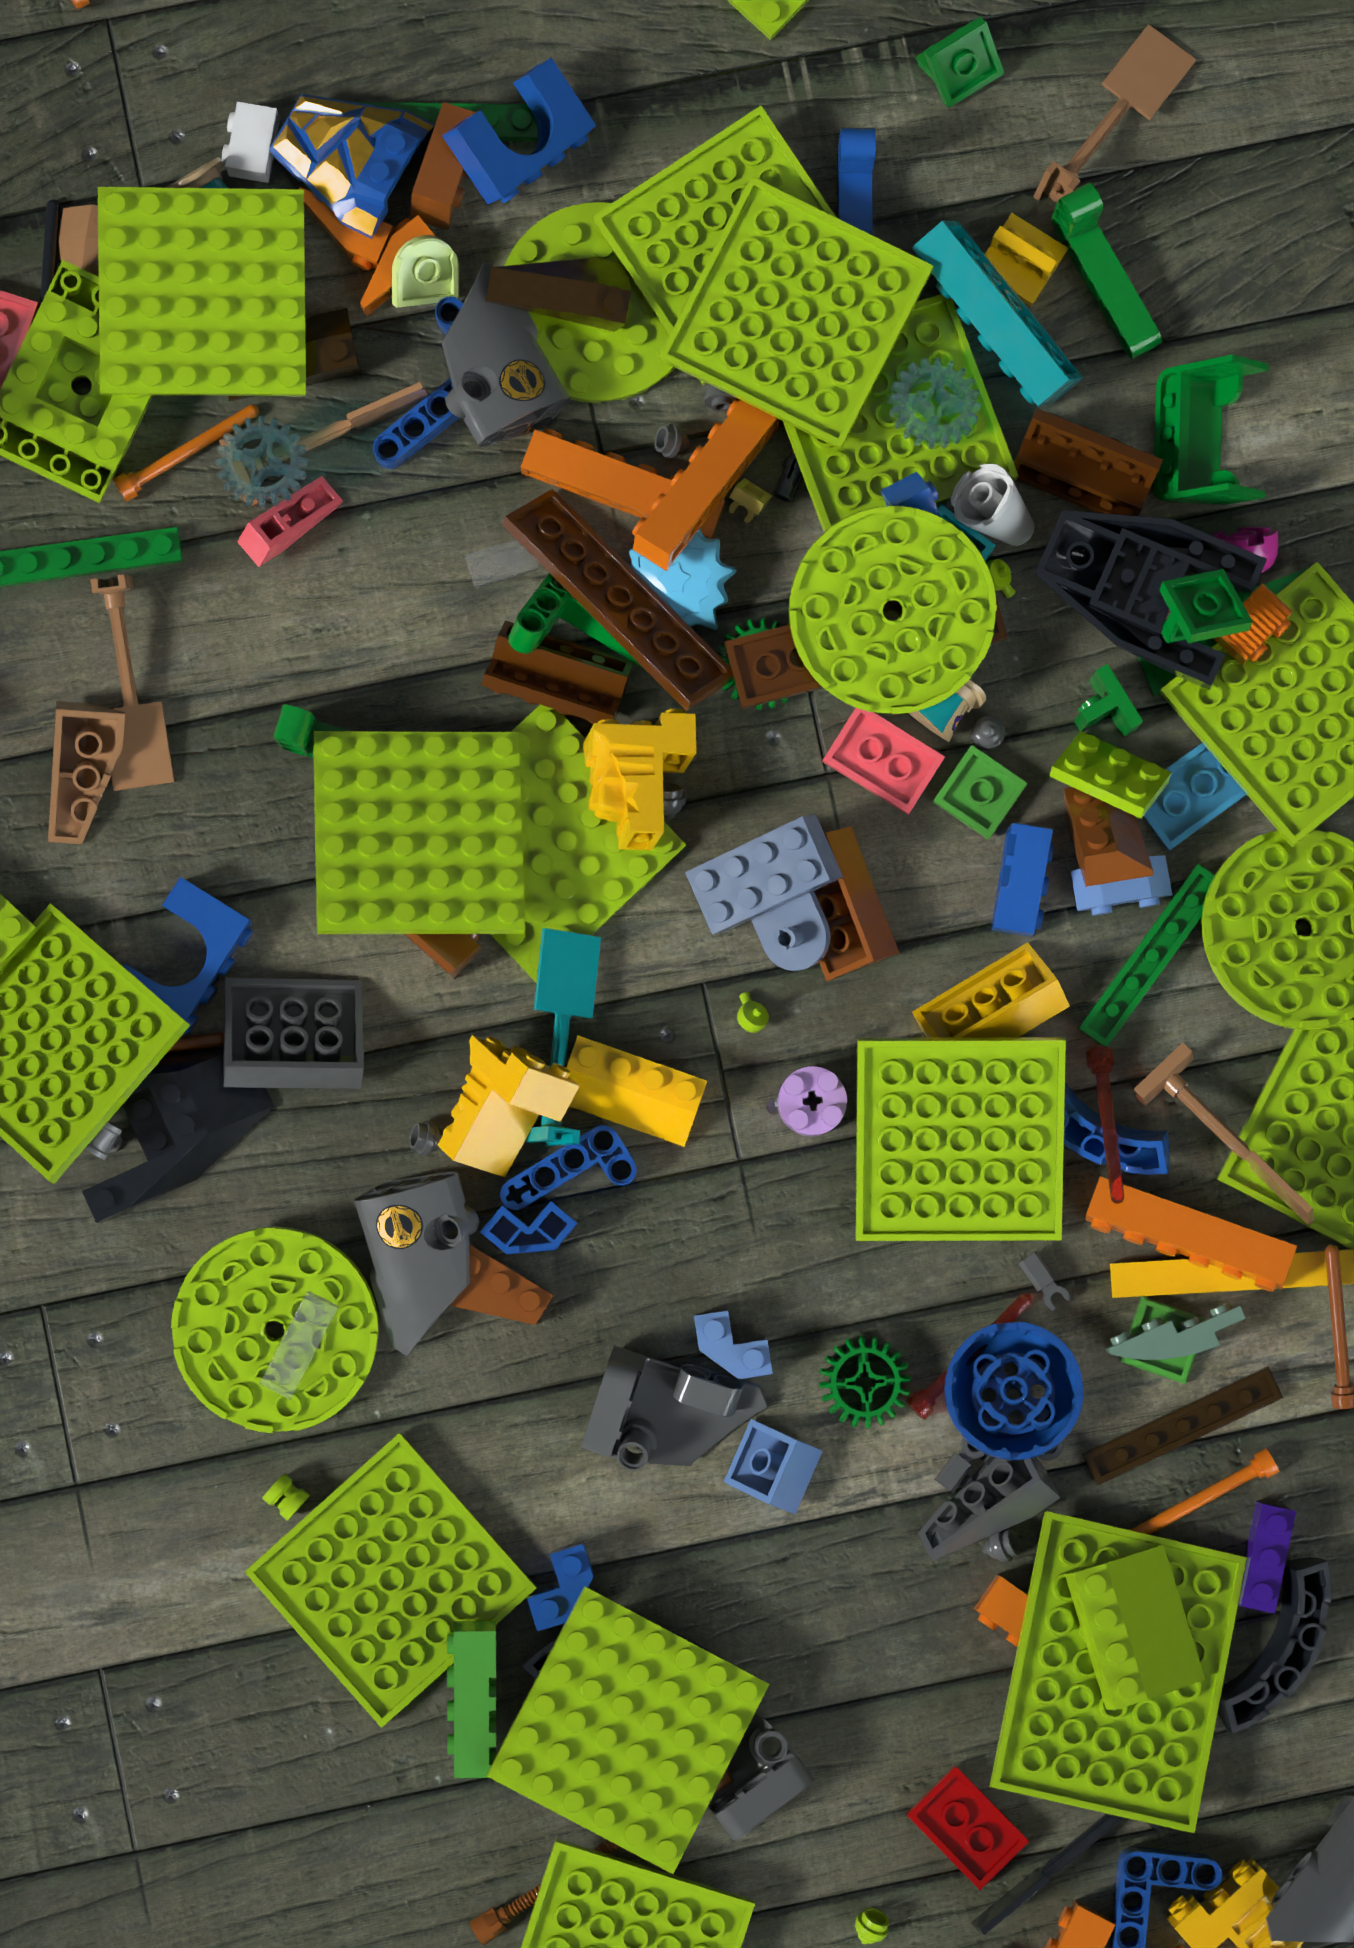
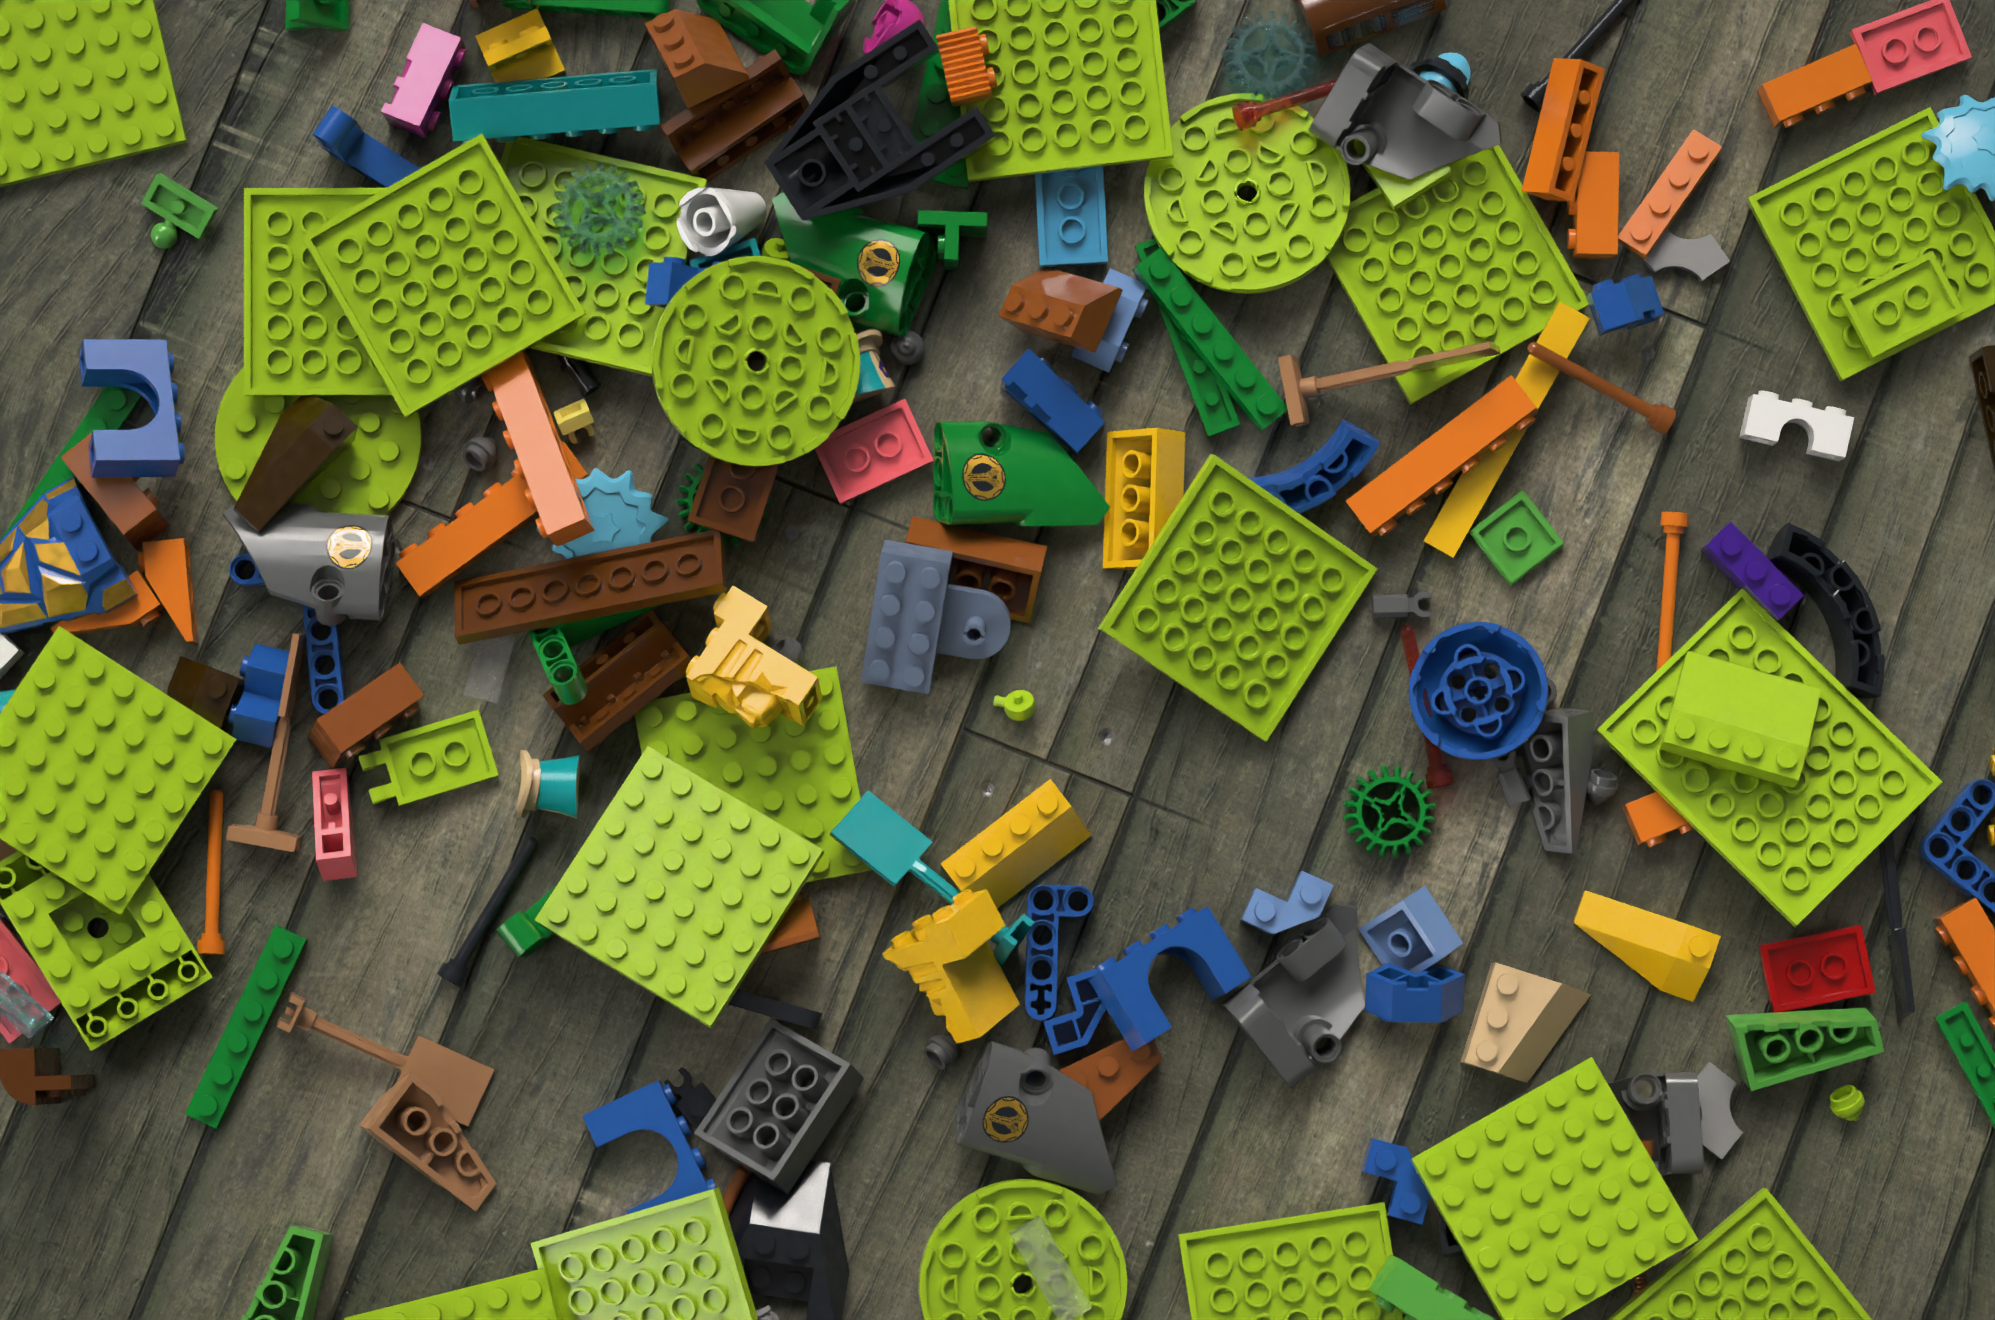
camera: 60 degrees left, 0 degrees up
clear light blue gear [215,416,308,509] -> none
yellowish green tile [392,235,459,308] -> none
lavender brick [777,1066,847,1137] -> none
bright green plate [933,745,1028,840] -> none
lime plate [1050,731,1172,819] -> none
dark brown tile [1082,1366,1283,1486] -> none
clear red piece [1086,1046,1124,1204] -> none
sand green slope [1105,1302,1246,1360] -> none
green bracket [1159,569,1253,643] -> none
none -> bright green plate [141,173,219,249]
none -> blue brick [228,644,289,748]
none -> dark orange wedge [307,662,425,769]
none -> lime tile [359,709,499,807]
none -> wedge [381,23,467,139]
none -> black piece [437,837,538,988]
none -> teal hat [516,750,581,819]
none -> dark orange slope [645,9,750,108]
none -> black plate [664,1067,717,1130]
none -> black beam [728,989,823,1030]
none -> green panel [772,192,938,337]
none -> green panel [933,420,1110,526]
none -> blue arch [1089,906,1252,1052]
none -> green plate [1132,247,1288,432]
none -> blue brick [1365,963,1465,1023]
none -> tan wedge [1461,962,1591,1083]
none -> yellow wedge [1573,890,1721,1002]
none -> light grey tile [1697,1062,1743,1160]
none -> bright green wedge [1725,1008,1884,1091]

